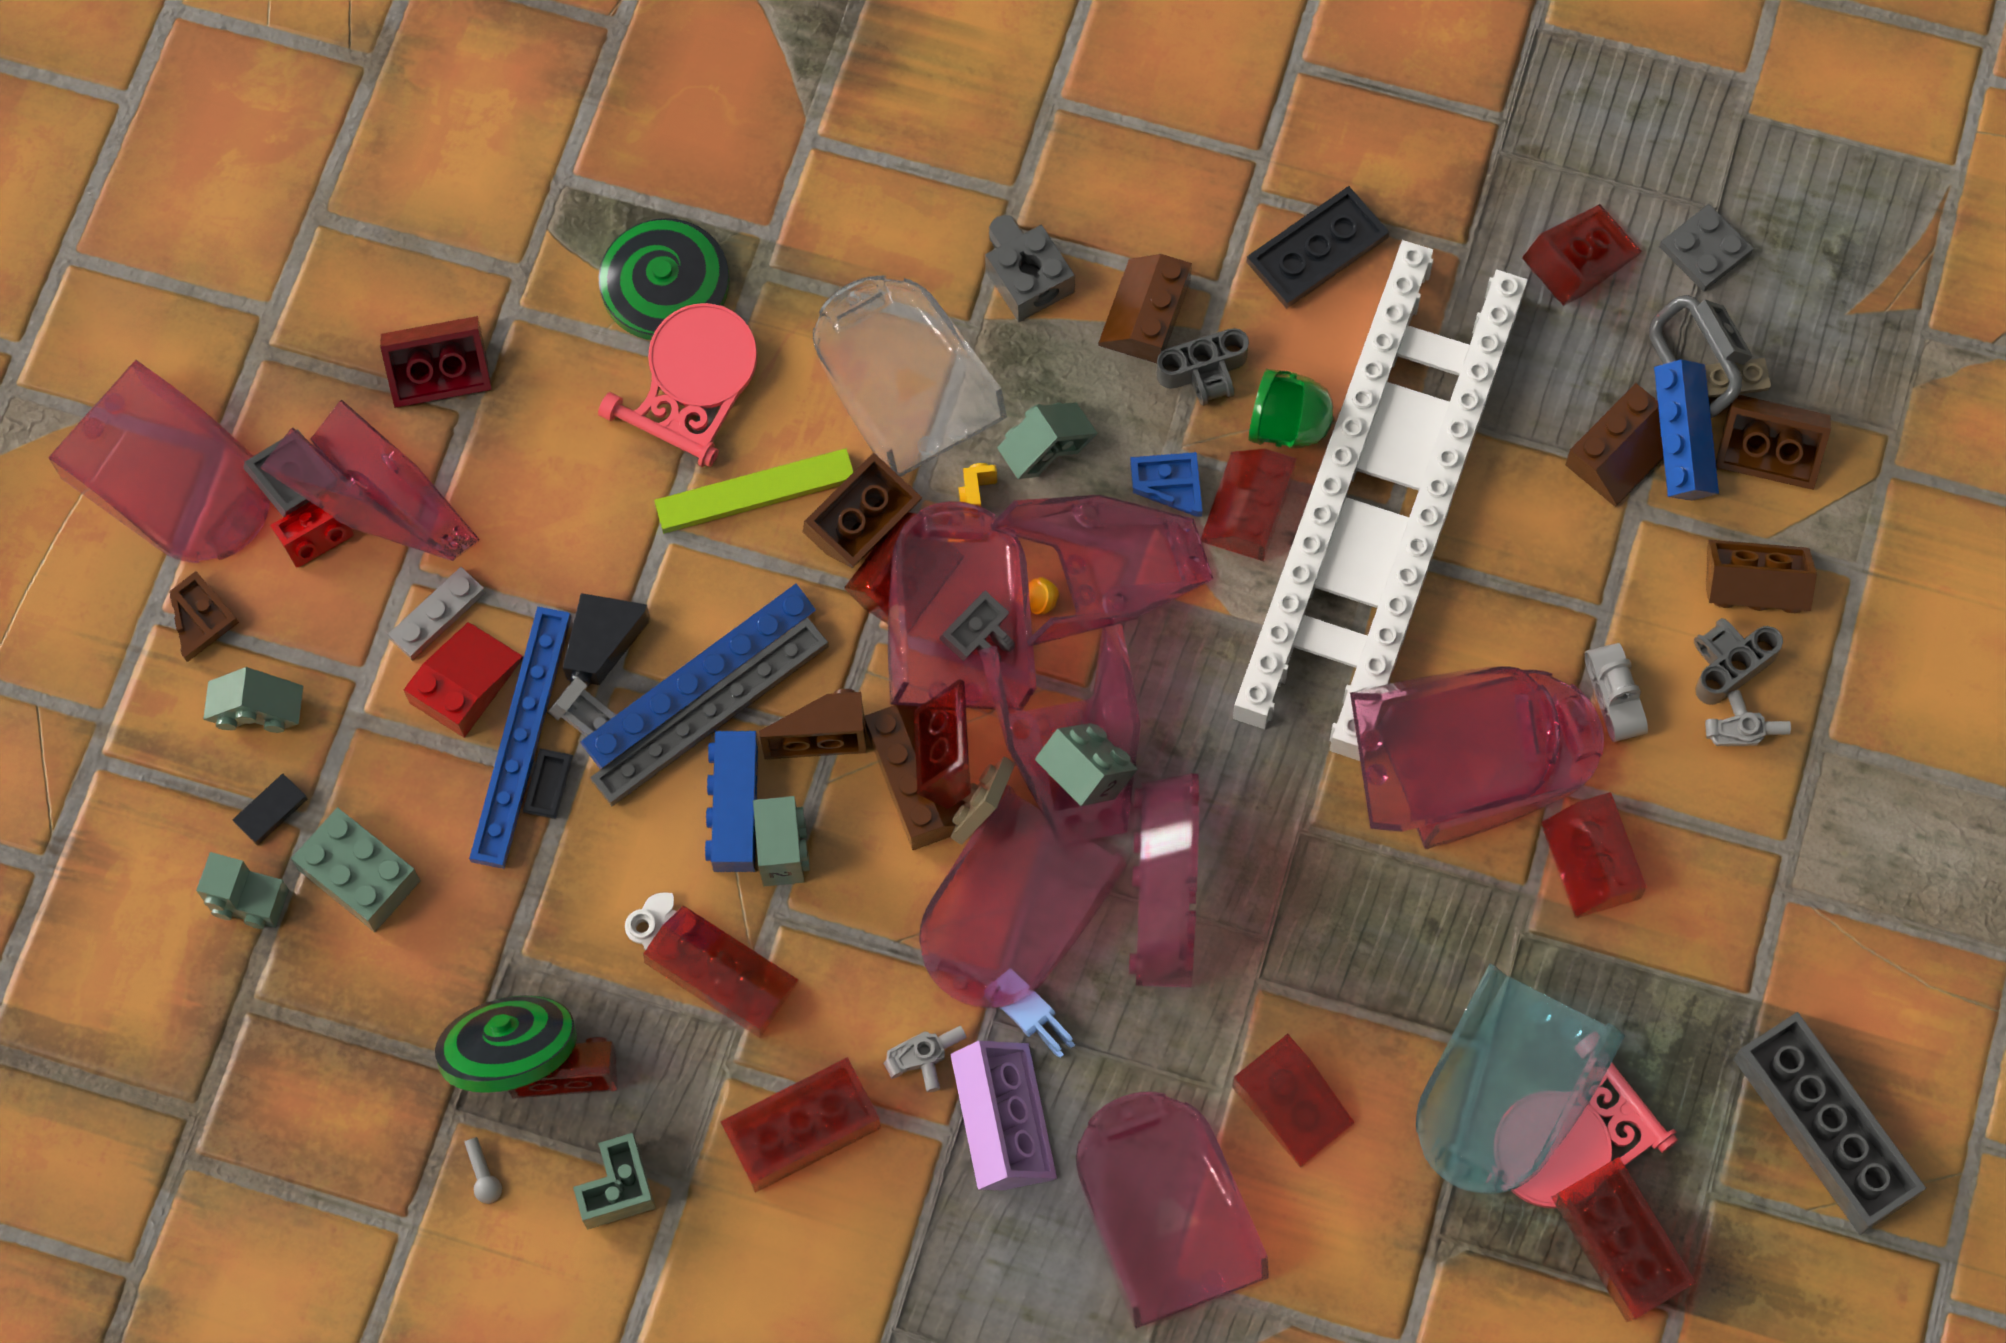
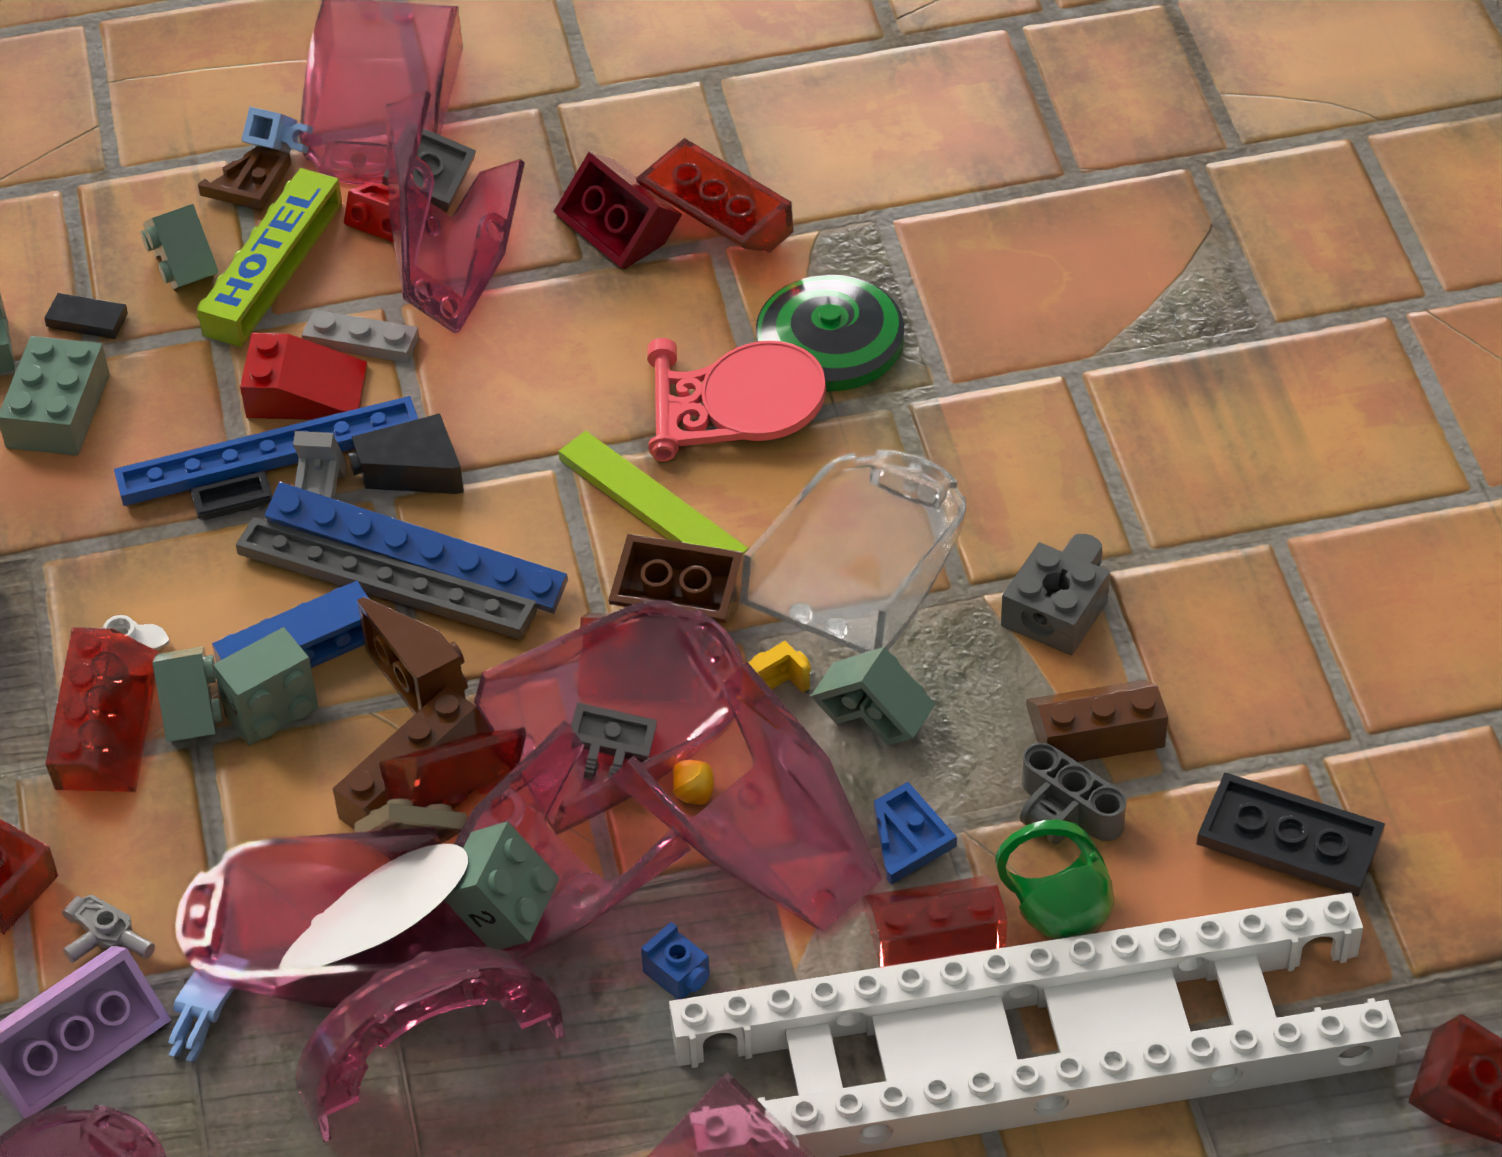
camera: 60 degrees right, 20 degrees down
none -> sand green brick [152,646,223,742]
none -> lime brick [197,168,343,347]
none -> light blue brick [241,107,313,153]
none -> white sticker [277,844,468,983]
none -> clear red slope [636,138,794,253]
none -> blue brick [641,922,710,1000]

